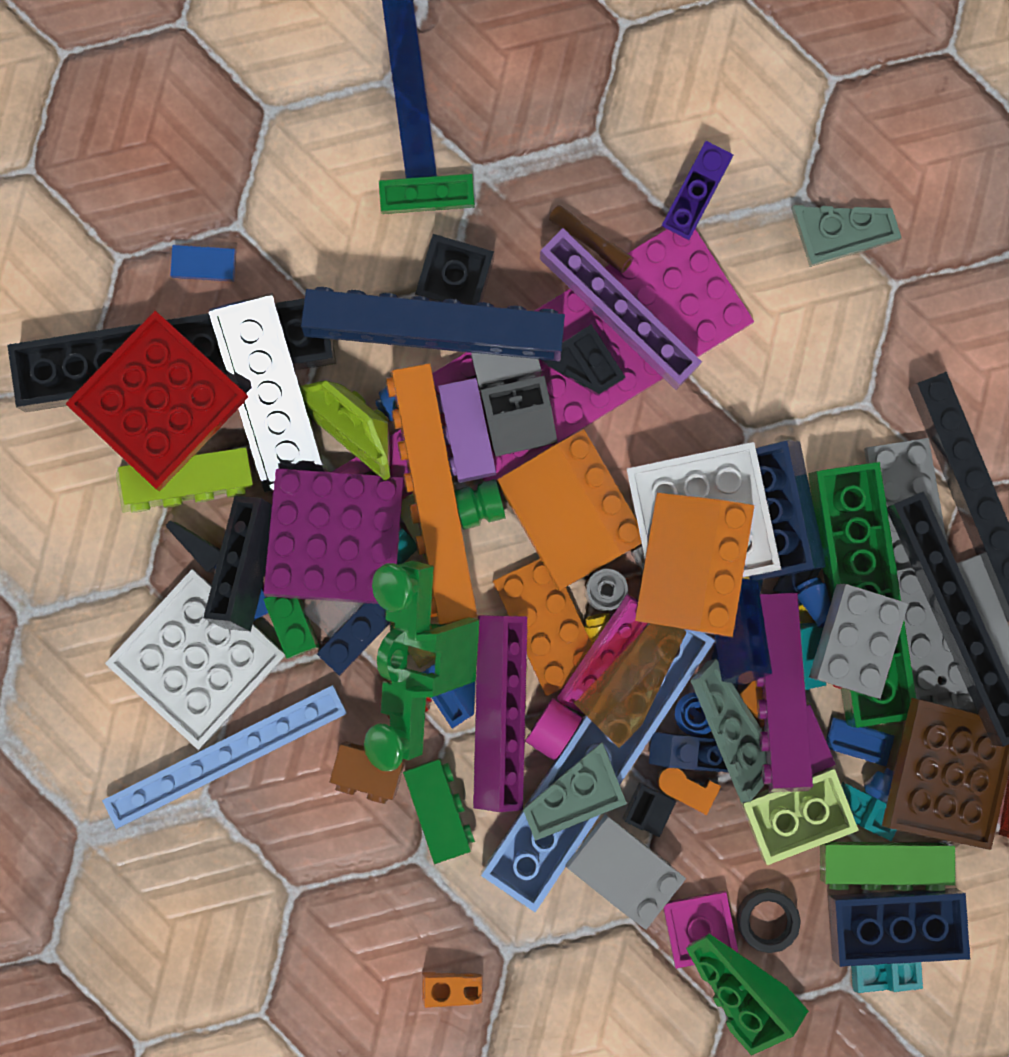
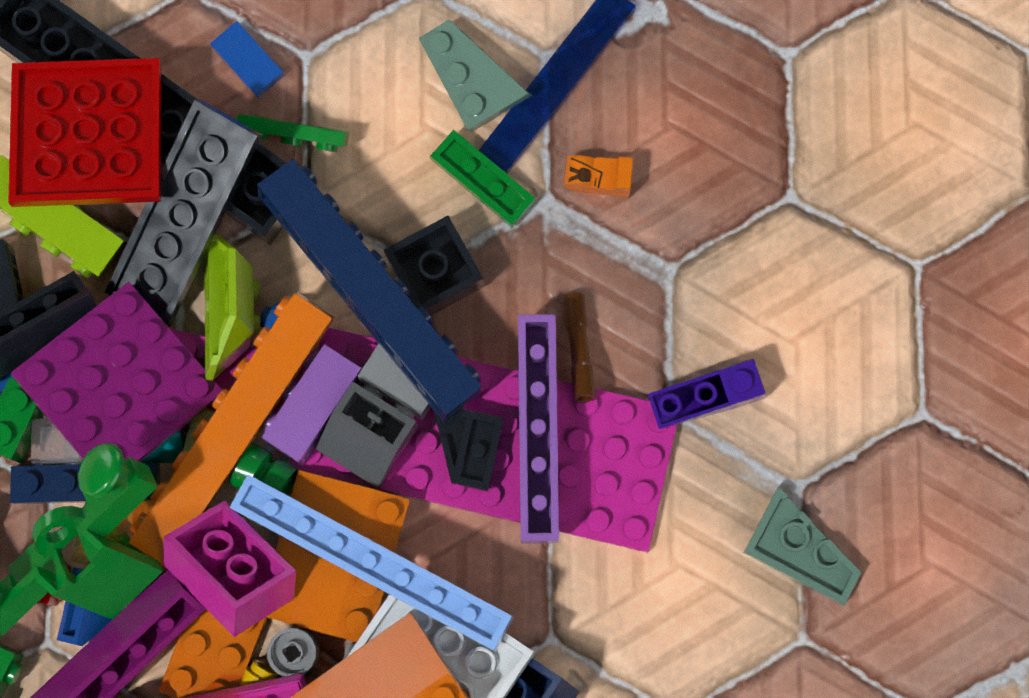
camera: 50 degrees right, 5 degrees down
none -> dark pink brick [164,500,296,637]
none -> light blue plate [229,475,514,652]
none -> green plate [237,114,350,152]
none -> sand green wing [419,20,532,132]
none -> orange leg [564,155,633,198]

